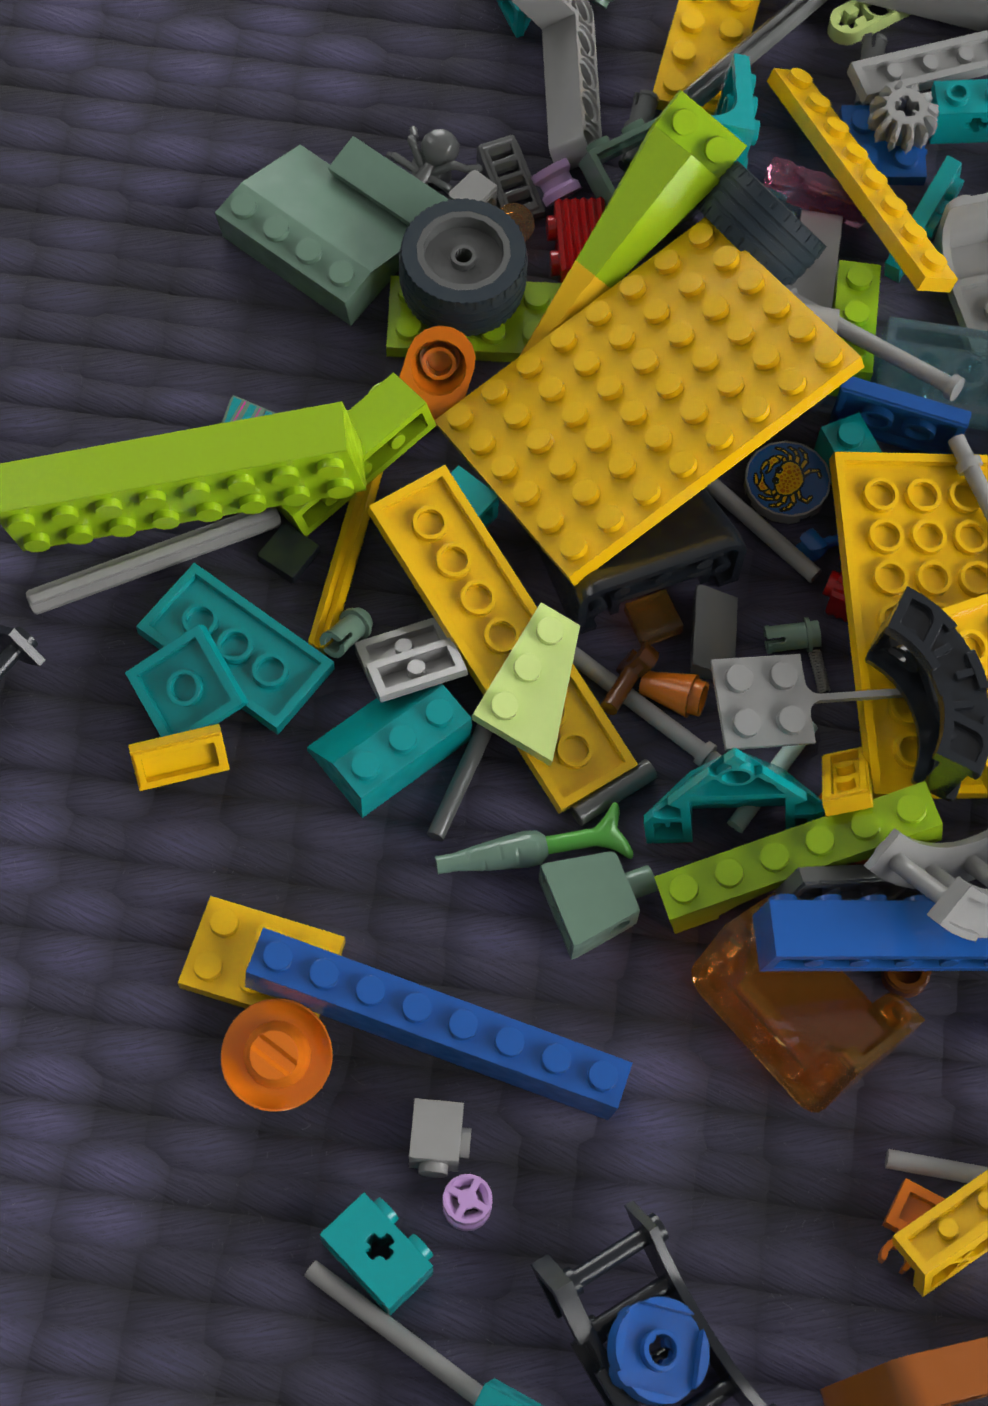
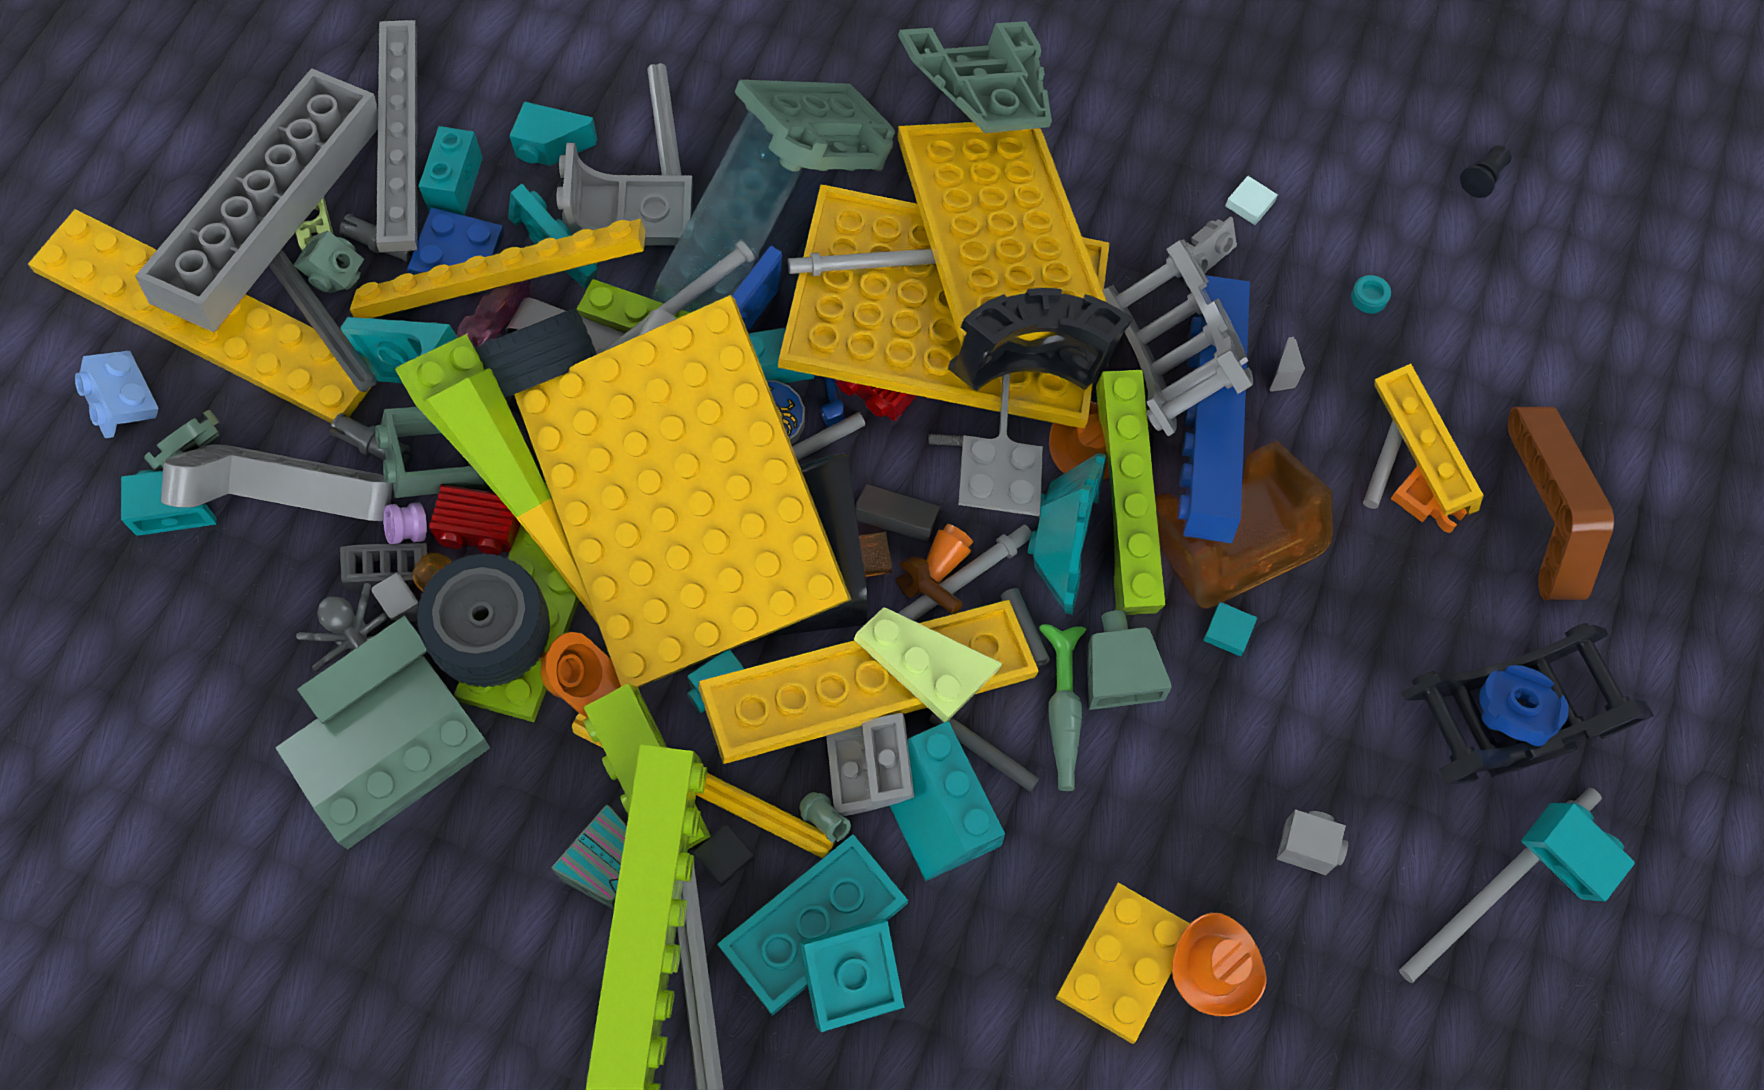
camera: 75 degrees left, 0 degrees up
yellow tile [128,724,230,791] -> none
blue brick [245,927,633,1120] -> none
teal brick [319,1193,434,1316] -> none
lavender wheel [443,1174,492,1231] -> none
sand green pin [763,617,821,654] -> none
dark grey tile [775,864,907,900] -> none
yellow tile [822,747,873,817] -> none
light grey gear [868,80,939,154] -> none
none -> sand green brick [293,231,364,293]
none -> teal tile [1203,602,1258,657]

